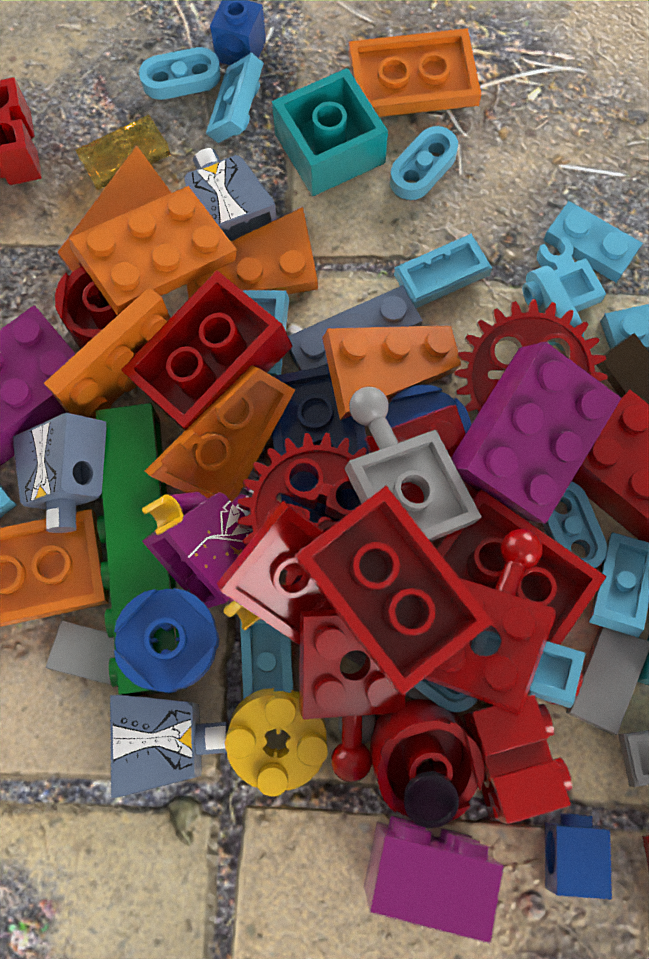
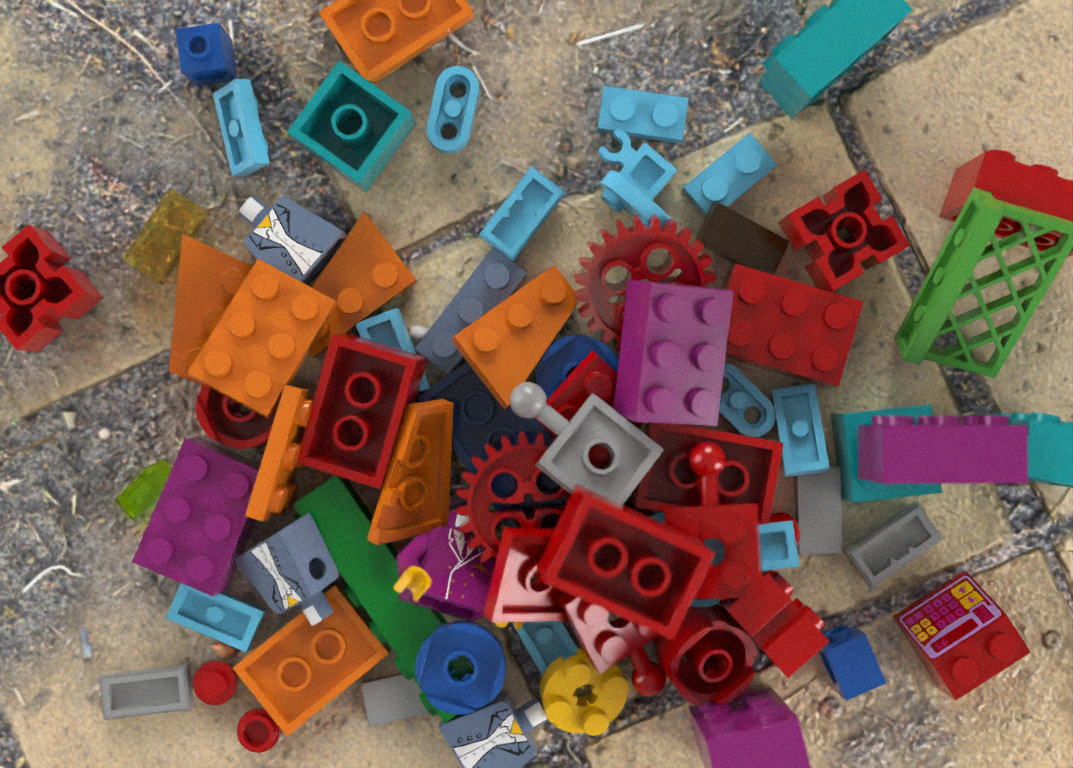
camera: 30 degrees left, 15 degrees up
medium azure plate [139,47,221,100] -> none
black piece [403,771,459,828] -> none

